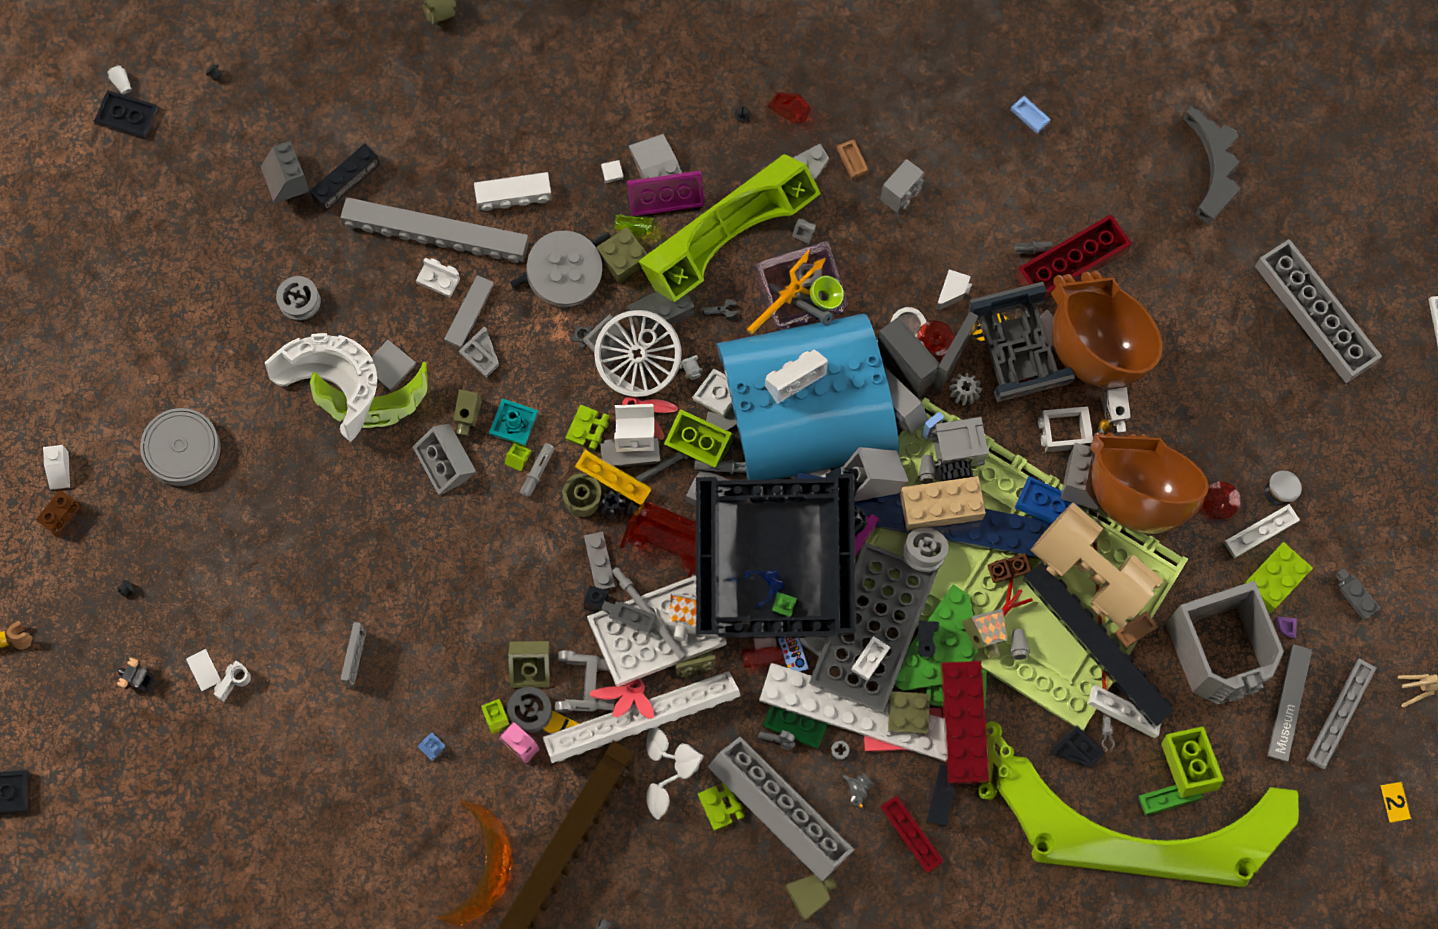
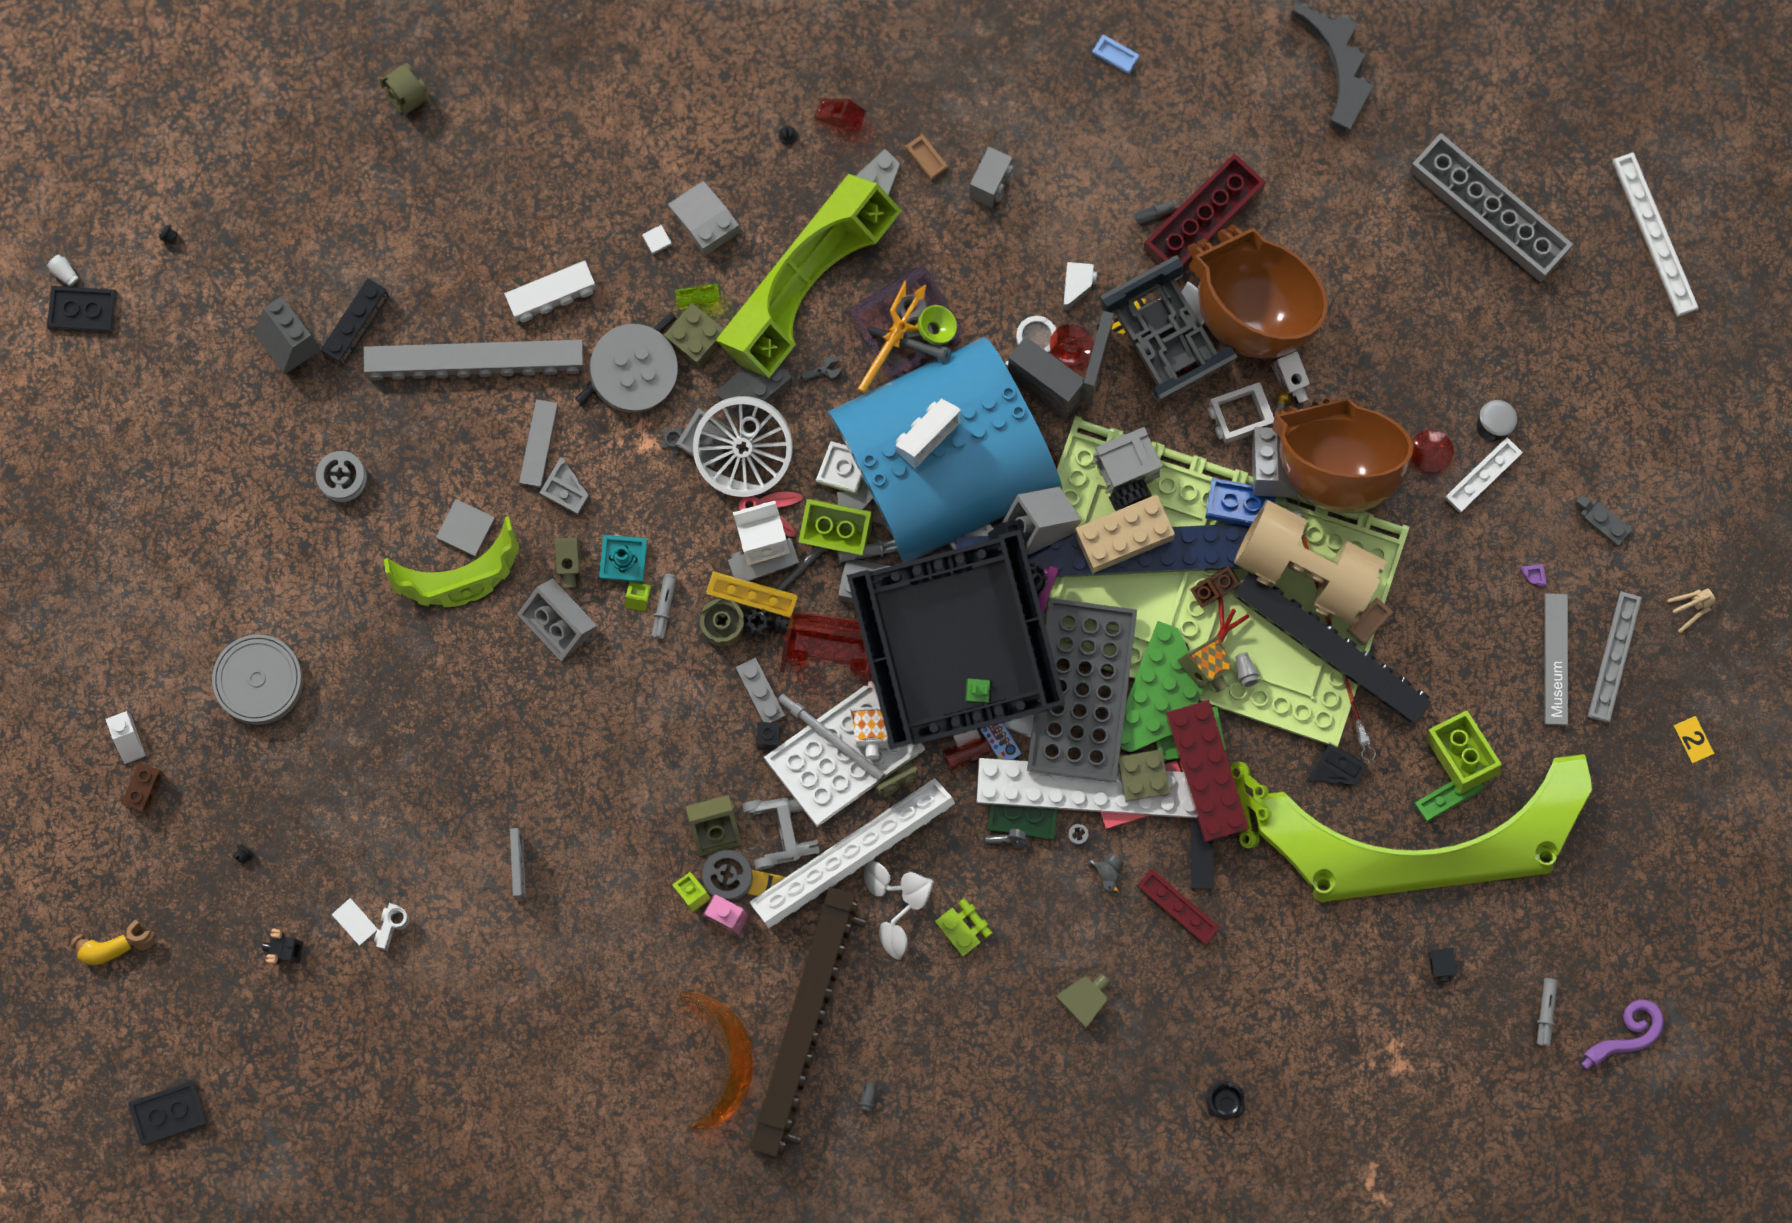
camera: 10 degrees left, 5 degrees up
white windscreen [265,333,377,442] -> none
white bracket [416,258,460,298] -> none
medium blue tile [418,732,446,761] -> none
lime plate [565,405,610,451] -> none
coral plant [590,678,654,719] -> none
dark grey hinge [602,601,657,635] -> none
magenta tile [627,171,705,217] -> none
white brick [680,355,703,380] -> none
light grey brick [708,737,854,881] -> none
clear blue helmet [744,570,784,607] -> none
light grey tile [792,218,816,244] -> none
white plate [851,636,890,681] -> none
light grey slope [884,368,928,435] -> none
light grey wheel [903,527,949,572] -> none
light grey cone [918,455,938,484] -> none
black leg [918,621,939,659] -> none
light blue tile [922,412,944,440] -> none
white gear [949,373,982,406] -> none
white plate [1088,685,1161,738] -> none
light grey container [1165,581,1284,705] -> none
lime brick [1243,542,1313,614] -> none

